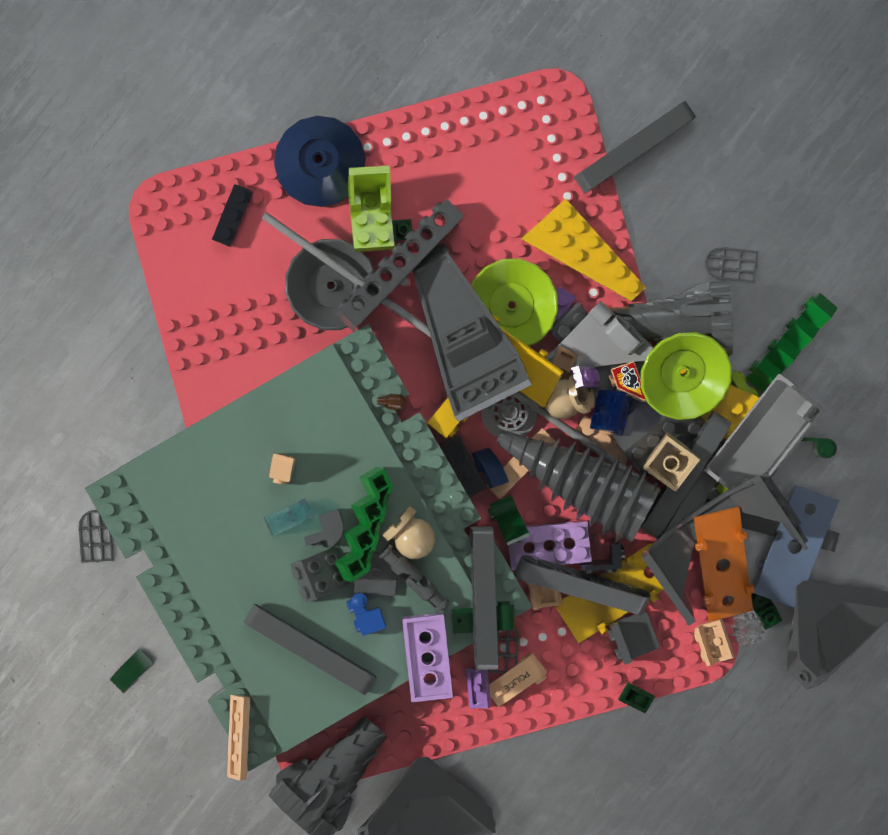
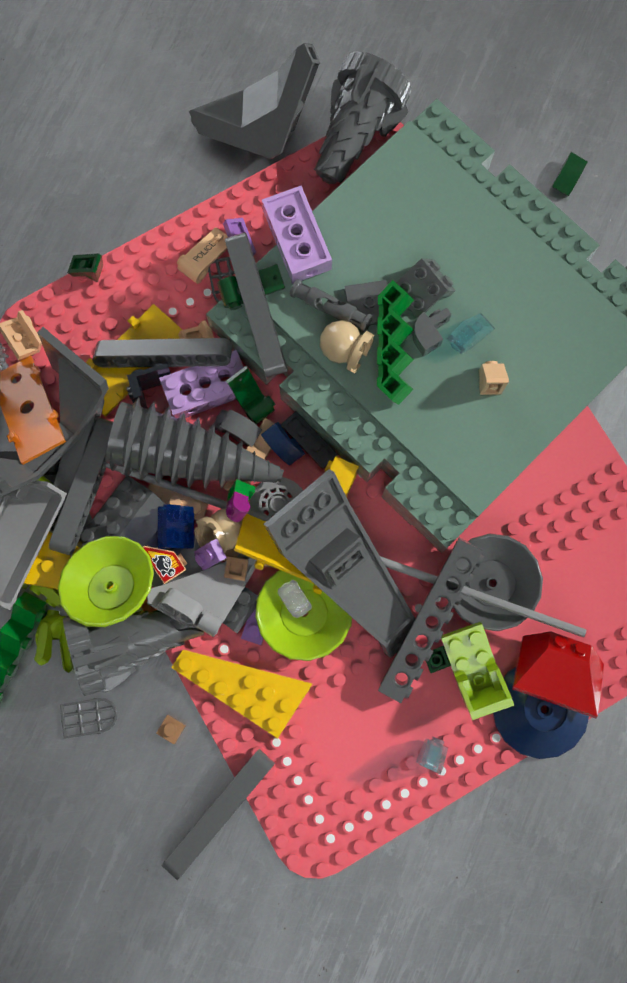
camera: 160 degrees right, 10 degrees down
black plate [212,184,254,247] -> none
light nougat plate [227,694,250,781] -> none
dark grey beam [244,604,377,695] -> none
blue brick [346,593,387,636] -> none
reddish brown cylinder [377,393,406,410] -> none
dark grey bracket [608,612,659,665] -> none
tan slope [643,432,700,492] -> none
none -> lime piece [34,610,74,673]
none -> medium nougat plate [156,714,186,744]
none -> dark grey brick [214,410,262,447]
none -> magenta leg [226,479,255,522]
none -> clear gear [278,580,312,618]
none -> clear light blue slope [416,736,448,774]
none -> red slope [512,631,604,719]

